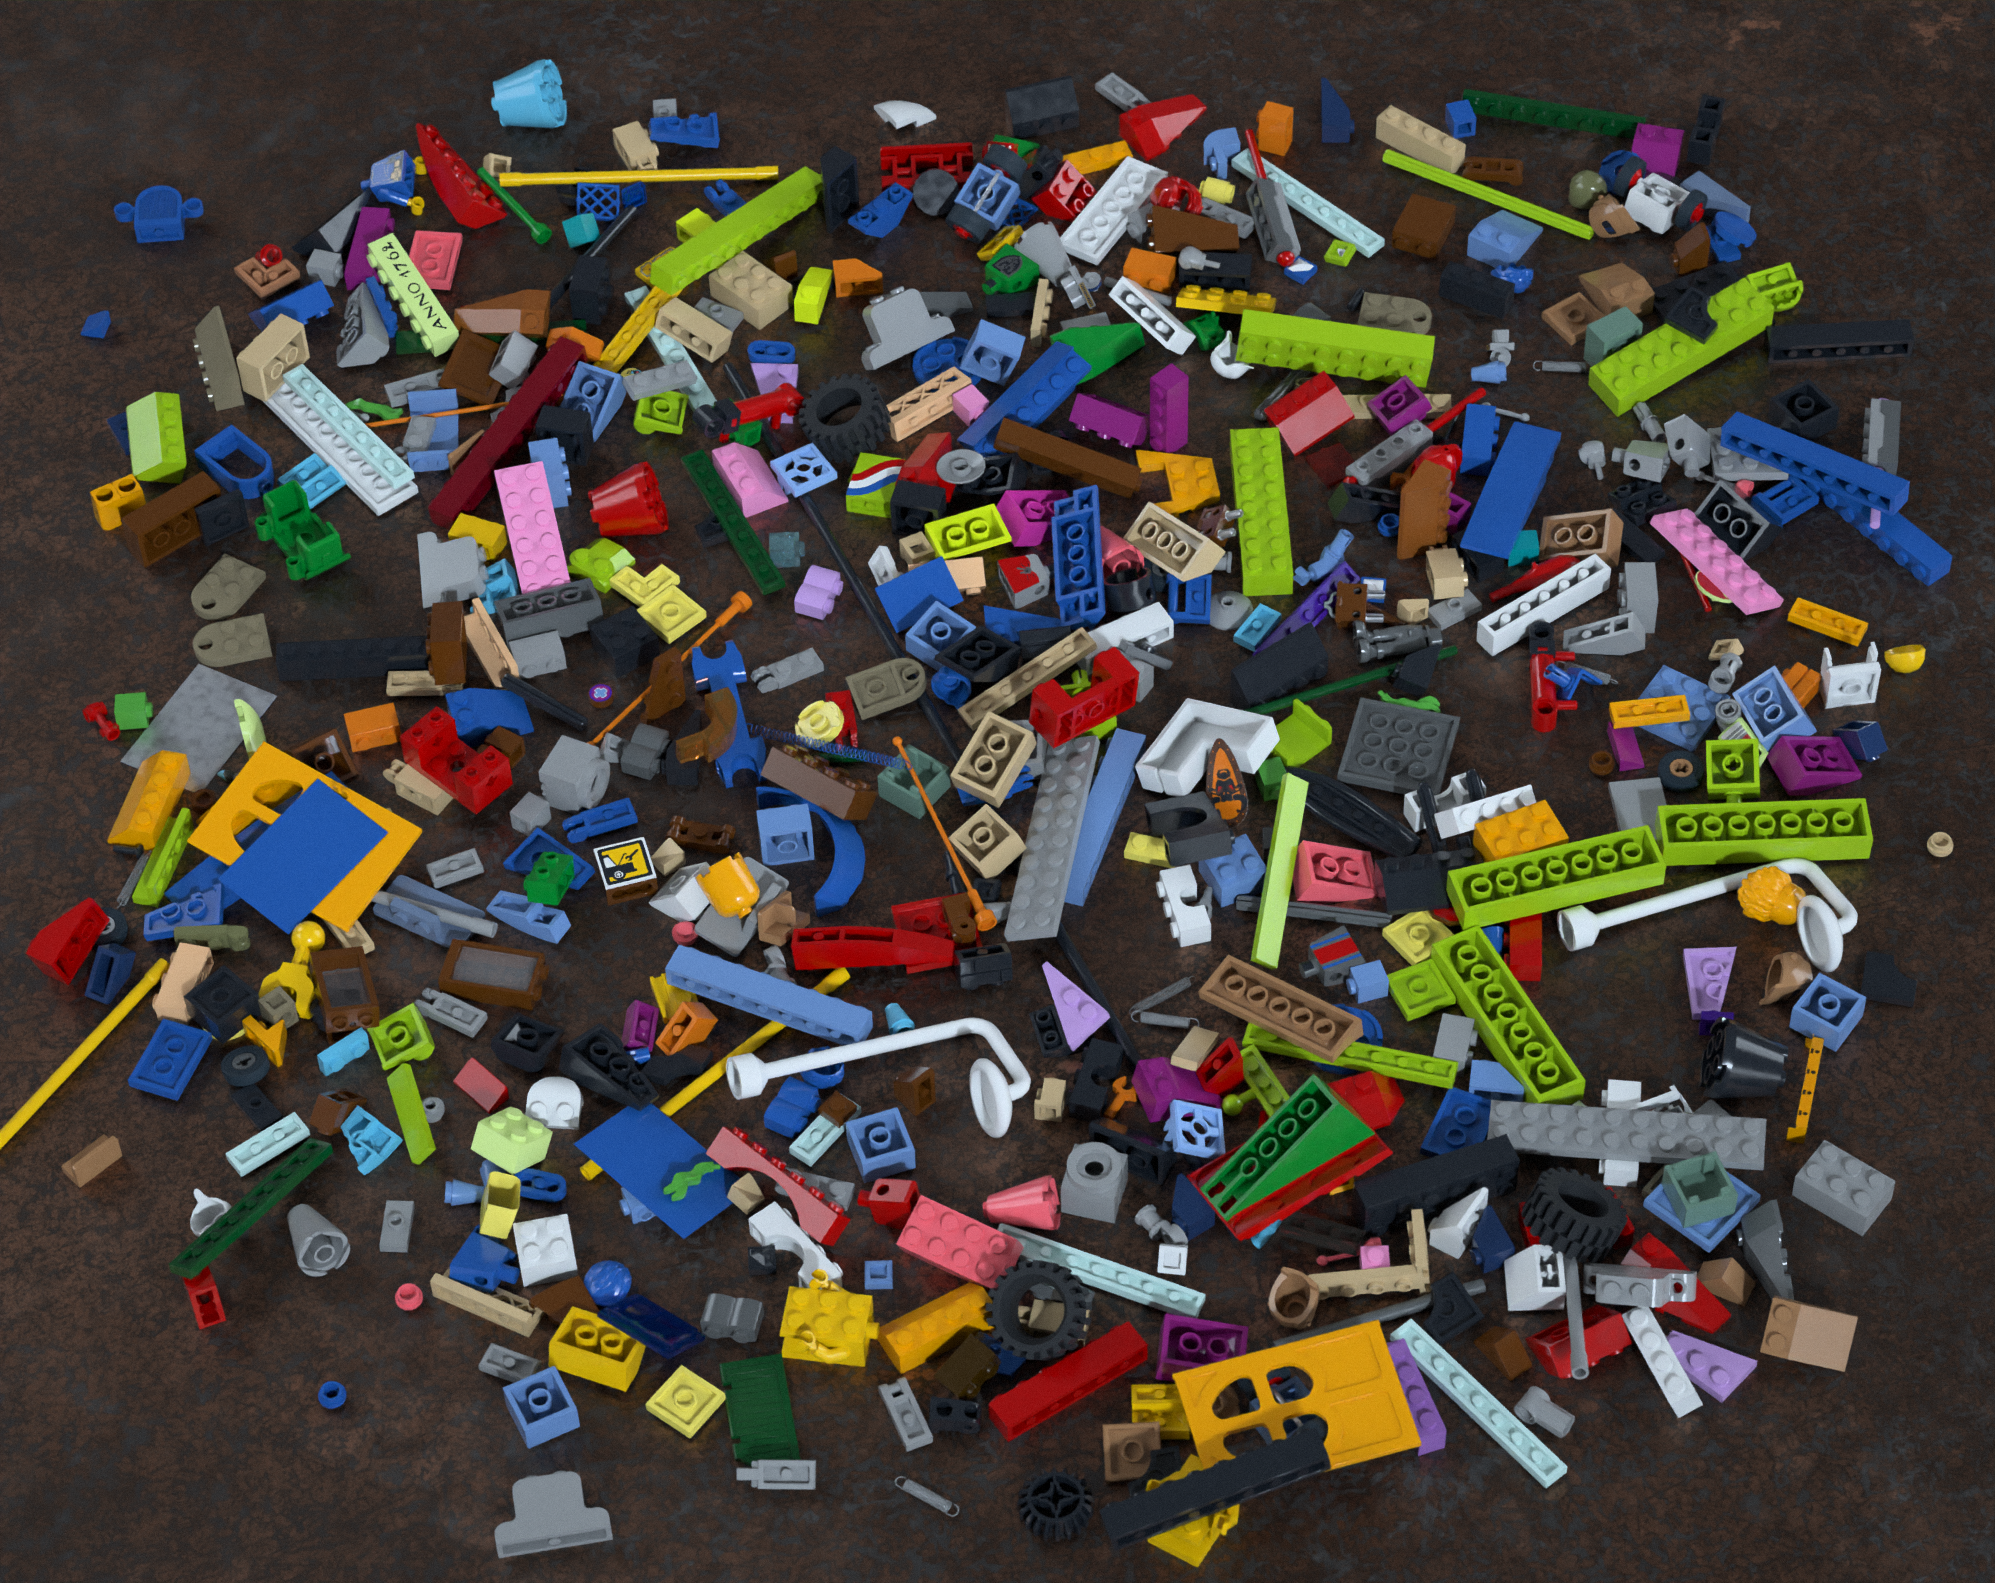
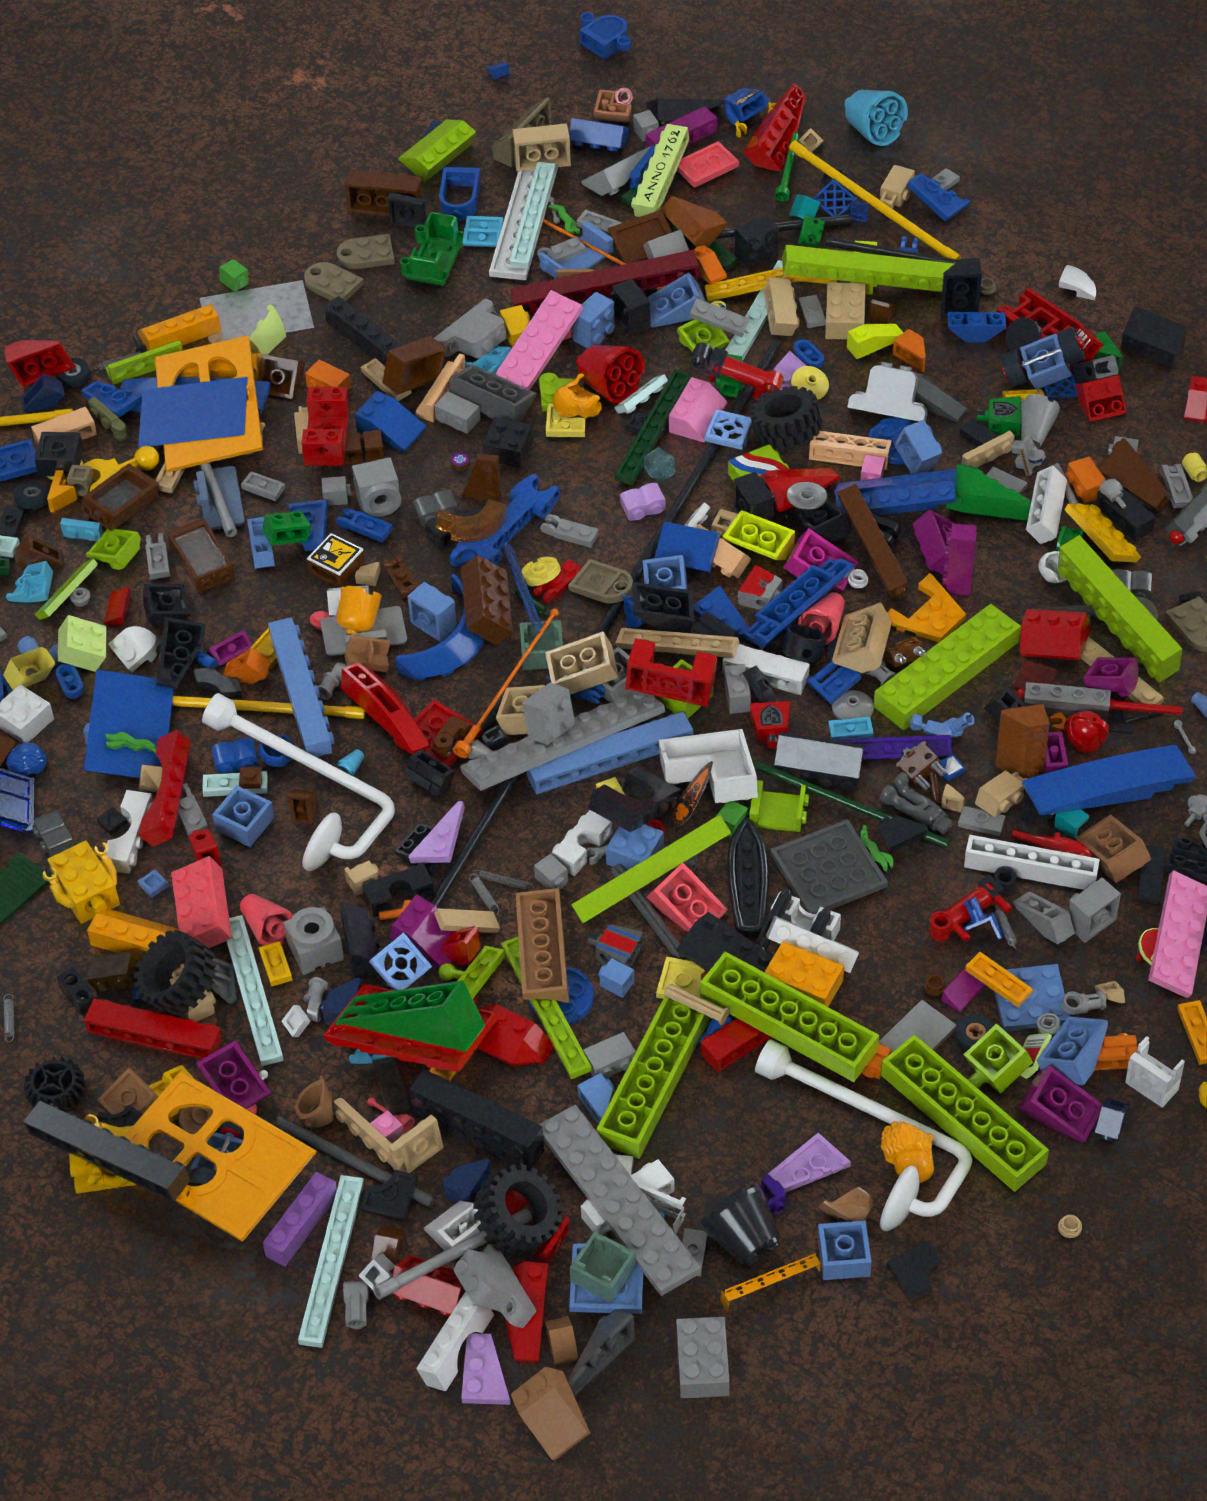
camera: 50 degrees right, 0 degrees up
red bar [82,701,120,741] -> none
light orange piece [90,474,146,530] -> none
black axle [501,673,588,731] -> none
orange piece [587,591,752,746] -> none
light grey slope [599,732,630,763] -> none
light yellow plate [637,584,707,644] -> none
light grey plate [878,1377,933,1452] -> none
light orange plate [1060,140,1133,175] -> none
white plate [1060,156,1168,265] -> none
red helmet [1150,176,1204,216] -> none
blue tile [1284,256,1317,285] -> none
lime plate [1387,959,1456,1022] -> none
blue plate [1420,1087,1491,1158] -> none
white slope [1428,1187,1489,1259] -> none
blue brick [1460,404,1500,476] -> none
none -> yellow plate [259,941,293,987]
none -> light grey brick [359,1253,395,1290]
none -> light grey brick [522,683,575,745]
none -> light grey brick [534,854,568,889]
none -> light orange hair [553,374,602,418]
none -> light aqua plate [614,374,668,414]
none -> tan axle [664,984,730,1025]
none -> red torso [750,701,790,749]
none -> light yellow dish [791,366,829,401]
none -> green piece [798,214,825,248]
none -> black piece [825,237,959,264]

